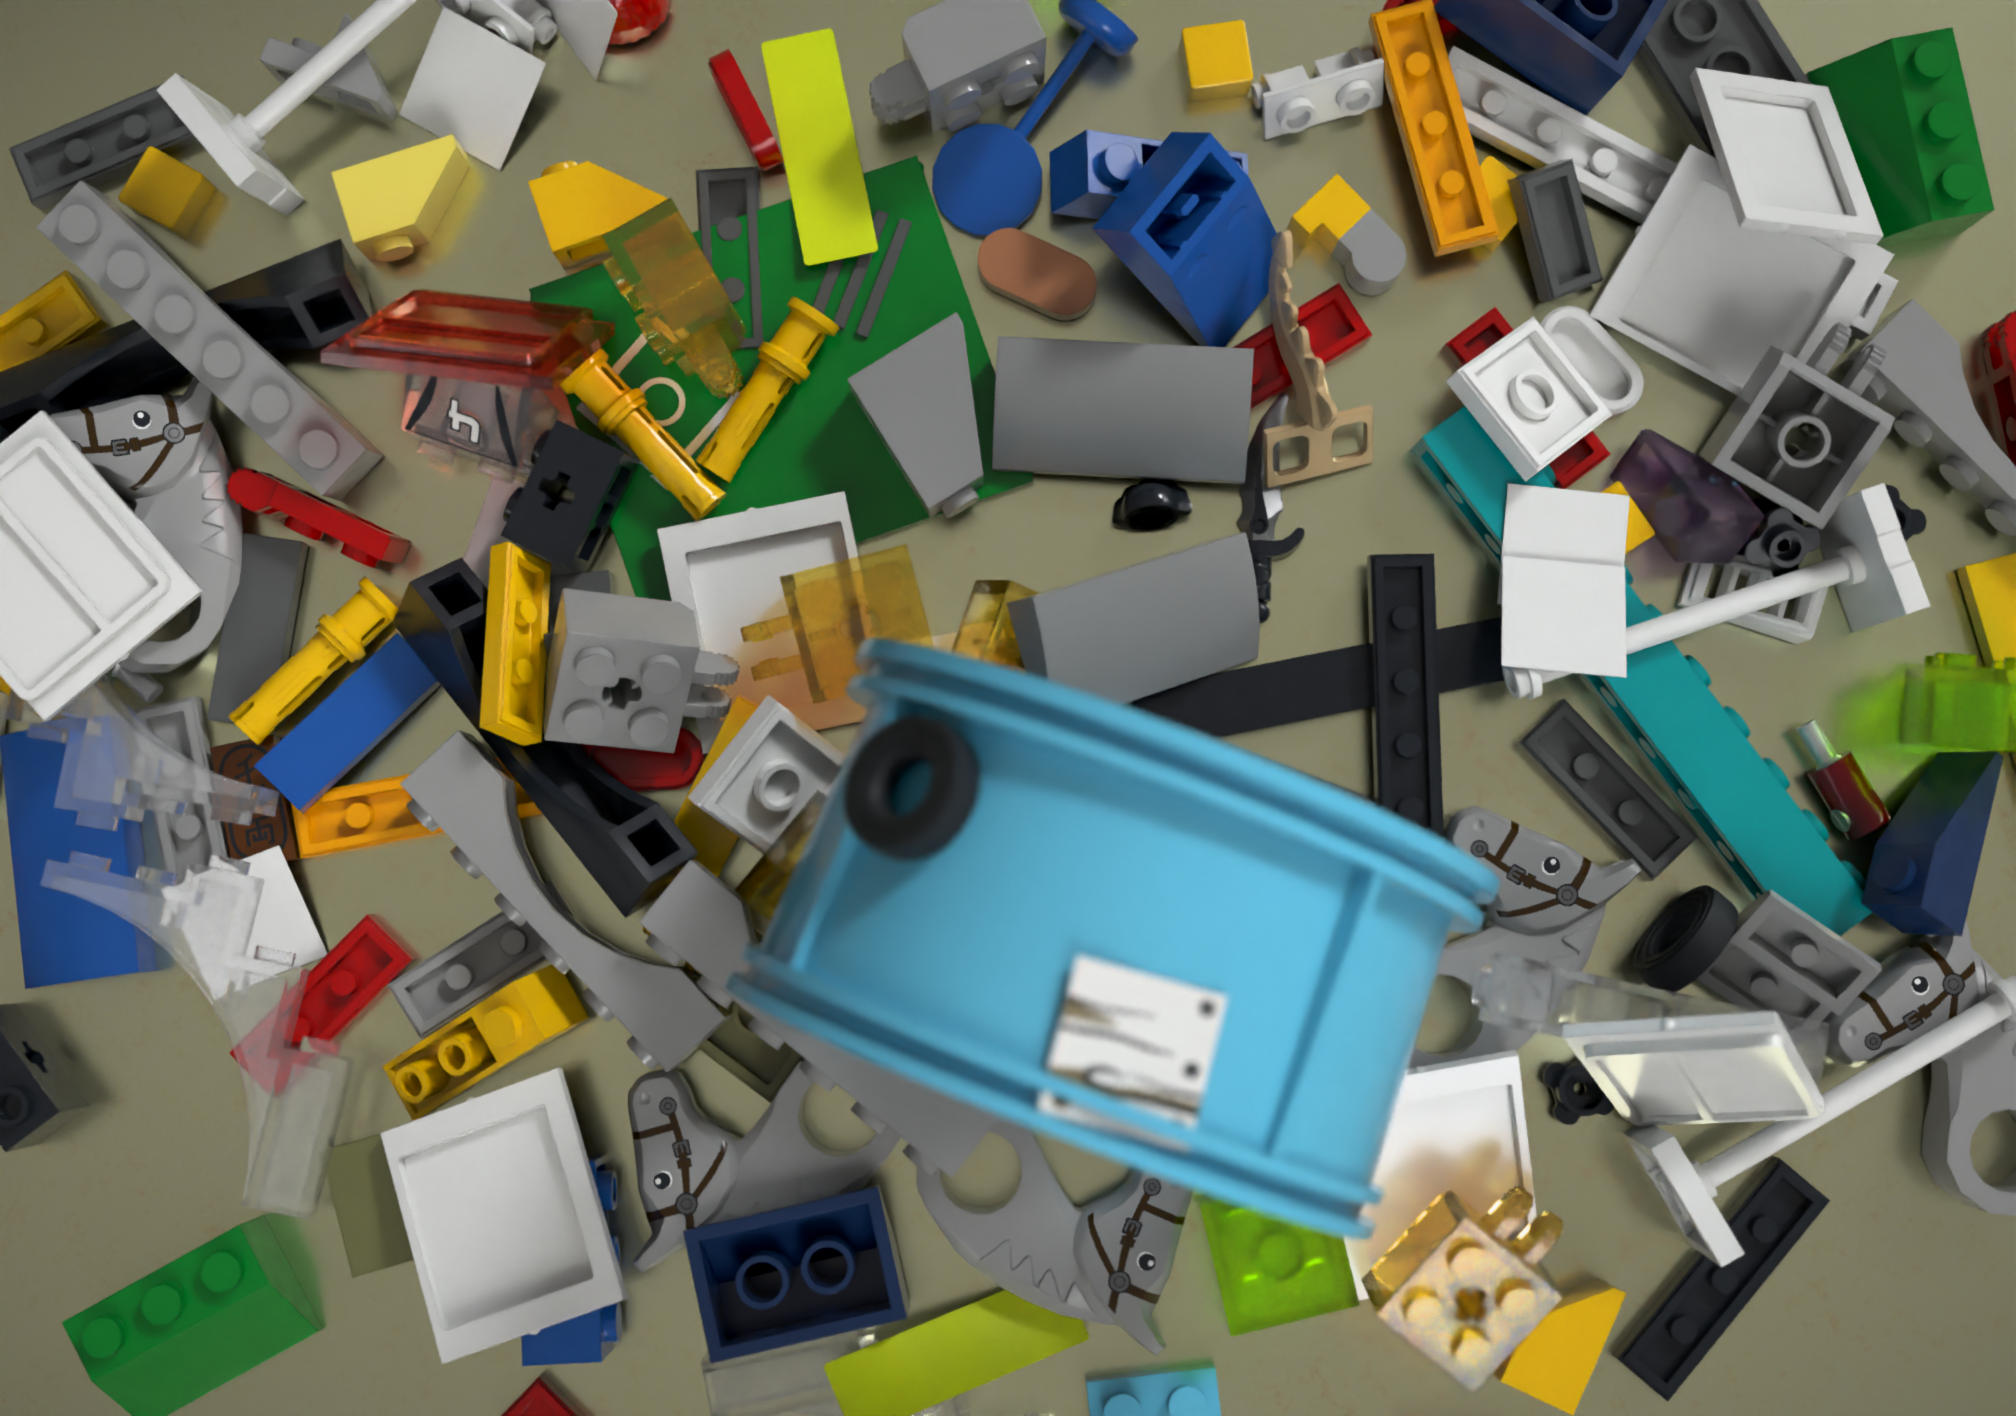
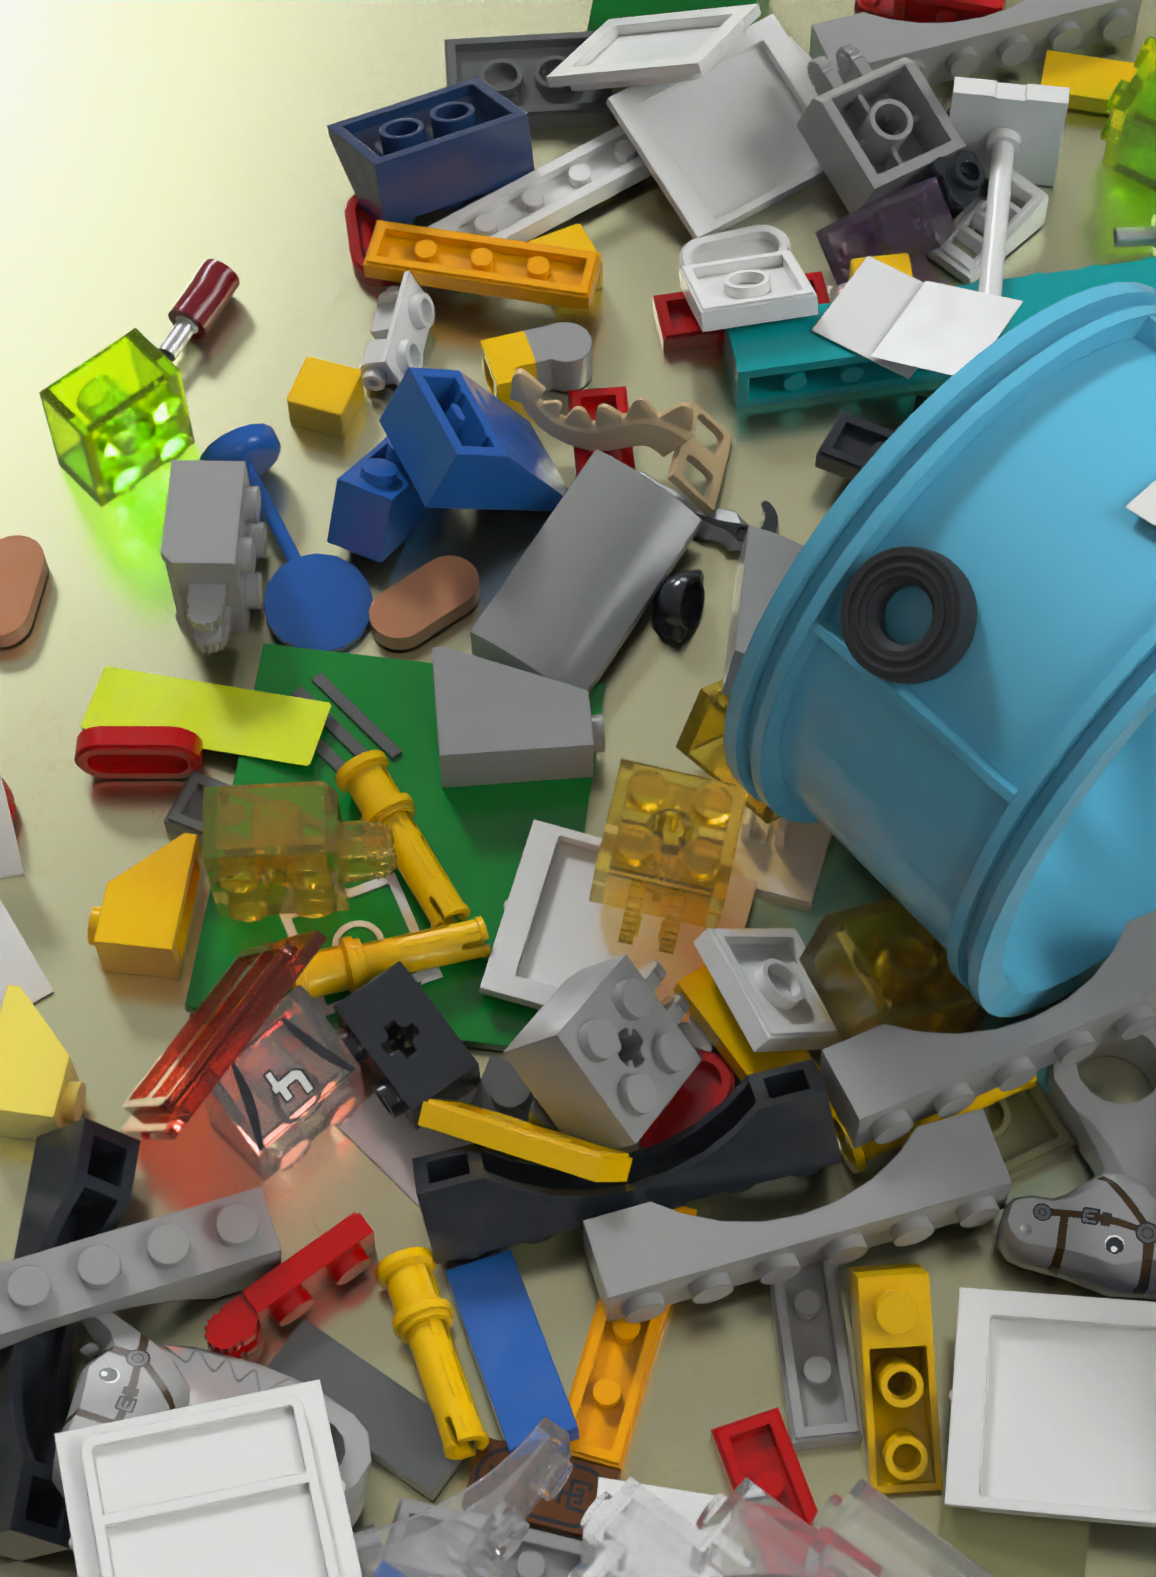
camera: 60 degrees left, 25 degrees down
dark grey tile [1507,159,1603,301] -> none

